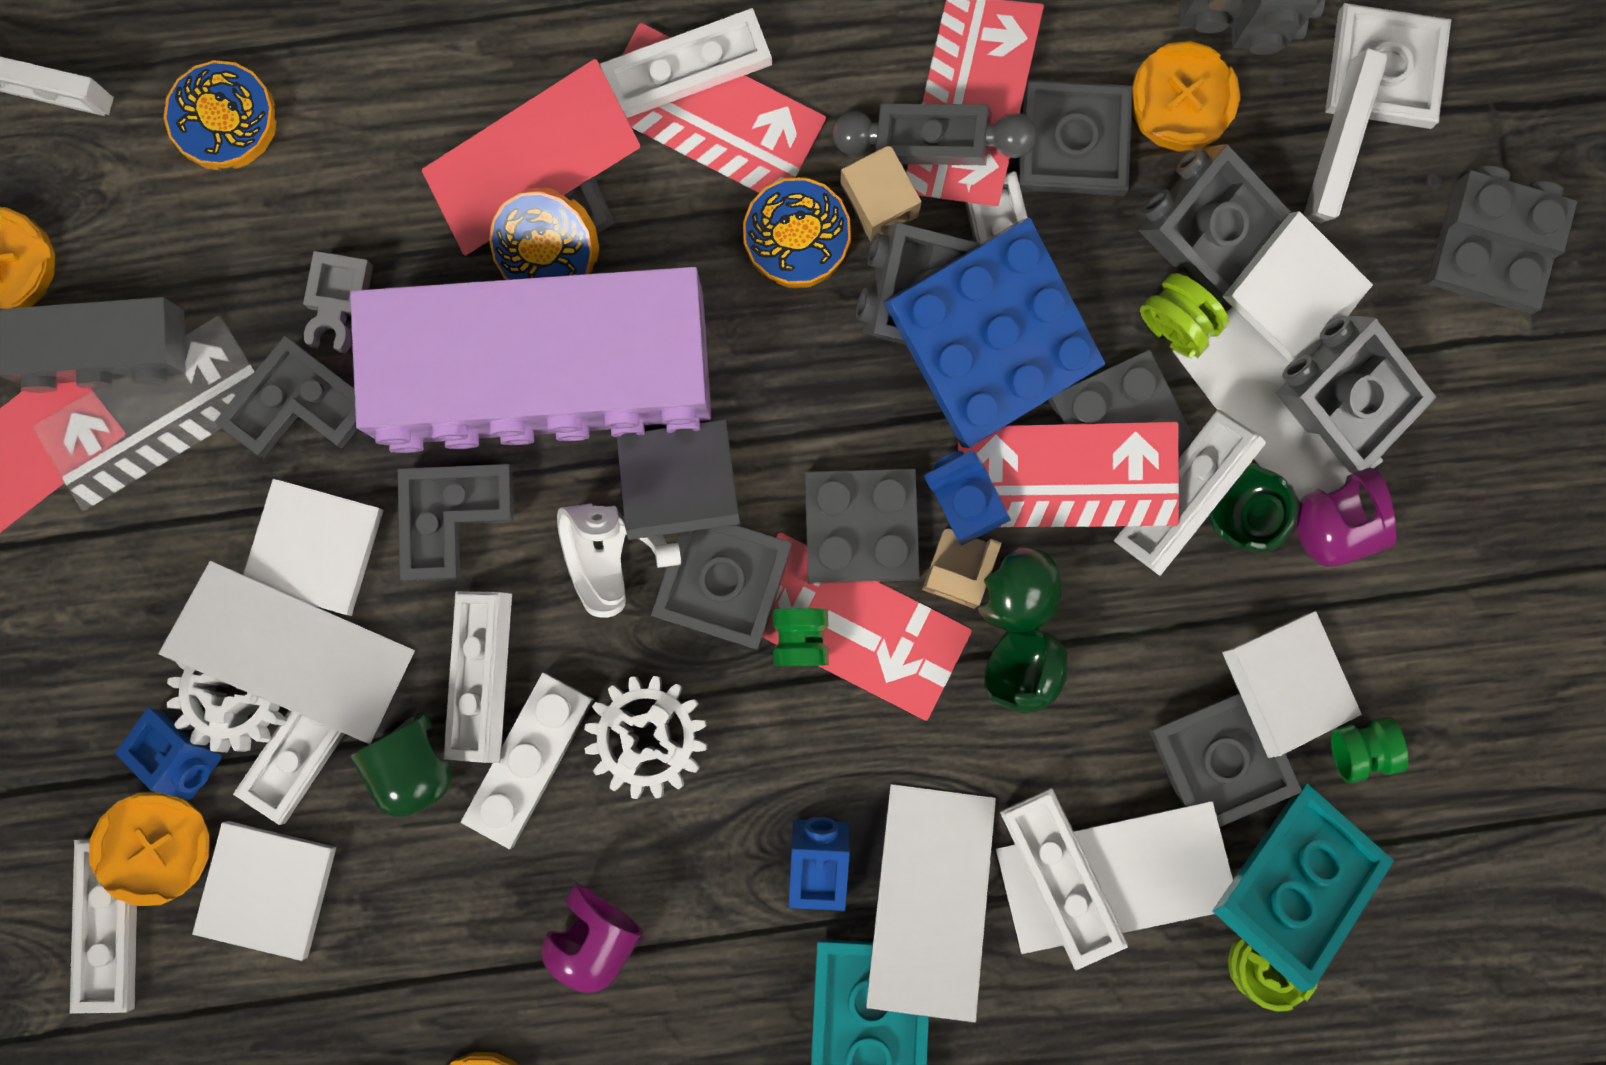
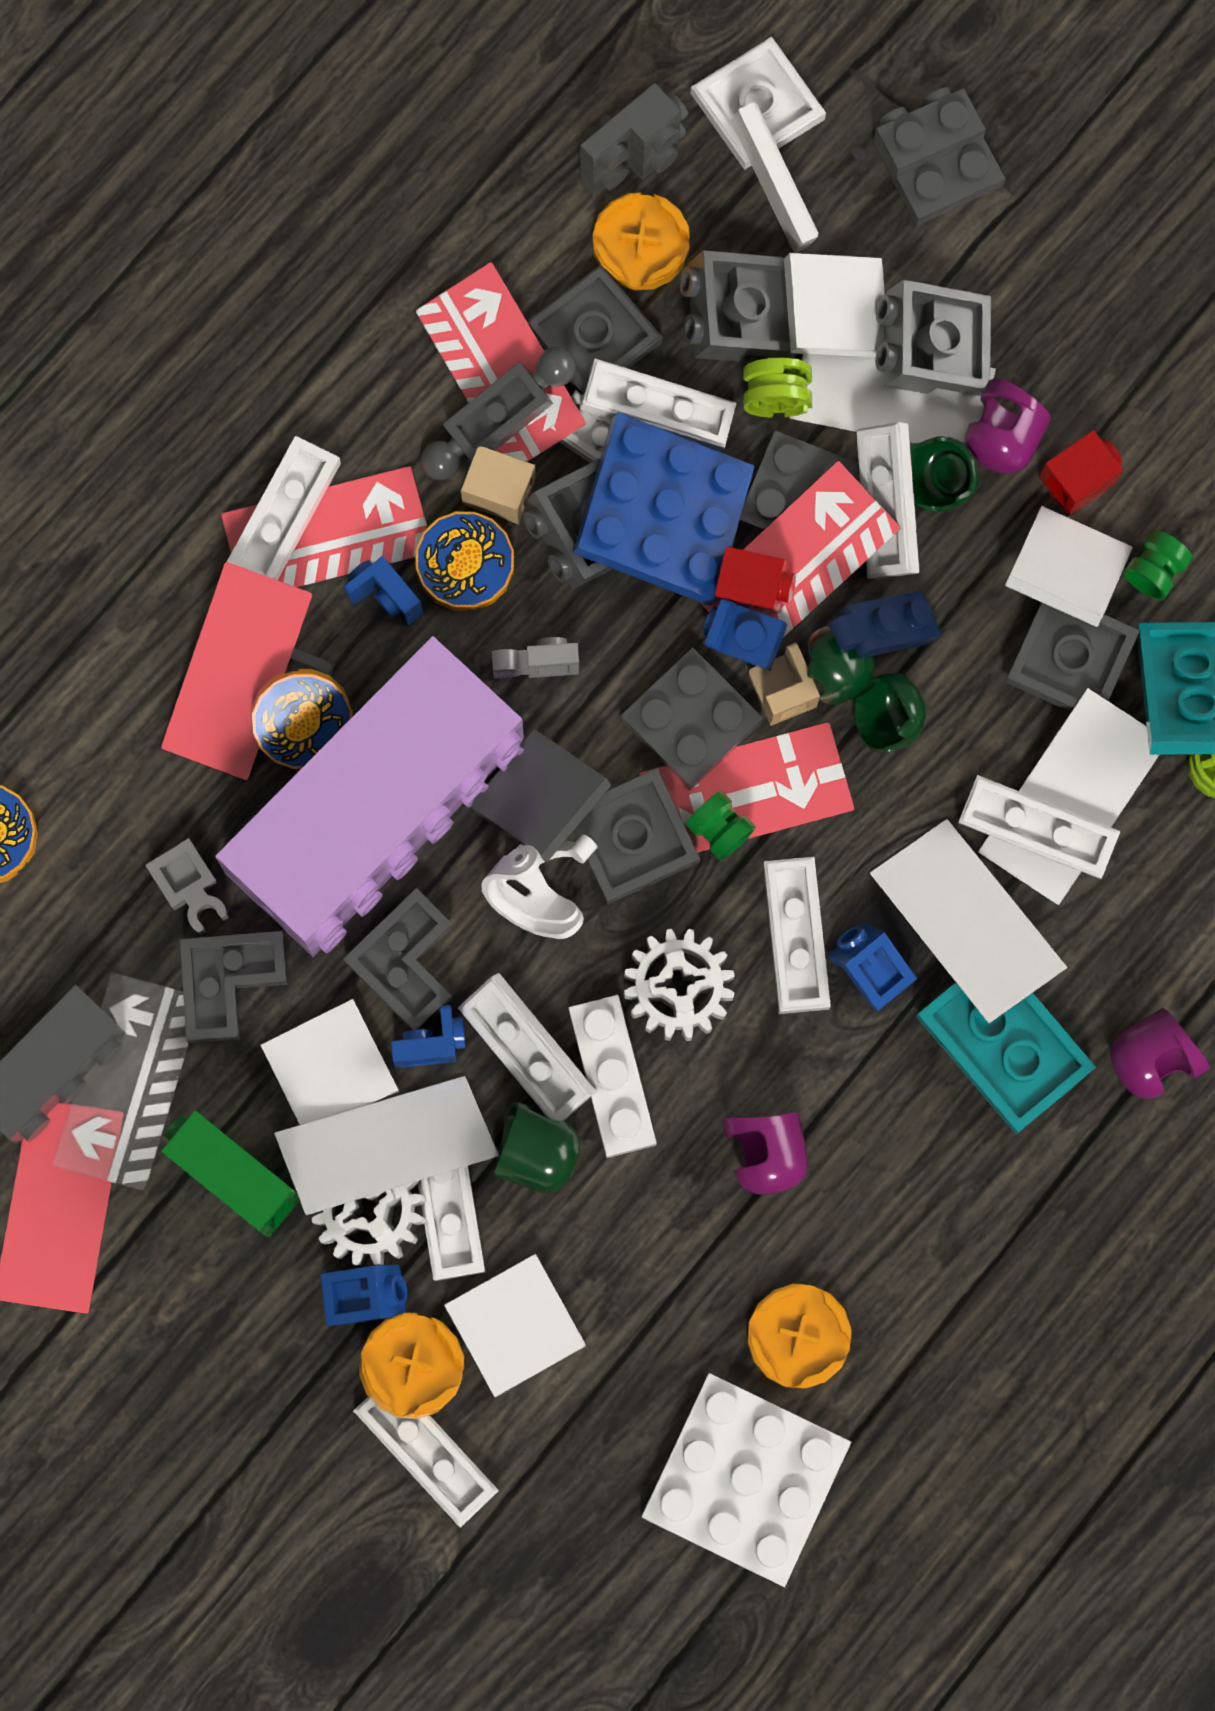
camera: 45 degrees left, 5 degrees down
none -> green brick [161,1110,300,1238]
none -> blue bracket [344,556,424,625]
none -> blue bracket [391,1005,465,1068]
none -> light grey plate [492,637,579,678]
none -> white tile [580,358,736,452]
none -> red brick [715,547,796,613]
none -> white tile [763,857,831,1014]
none -> dark blue hinge [828,591,942,658]
none -> red brick [1039,430,1124,517]

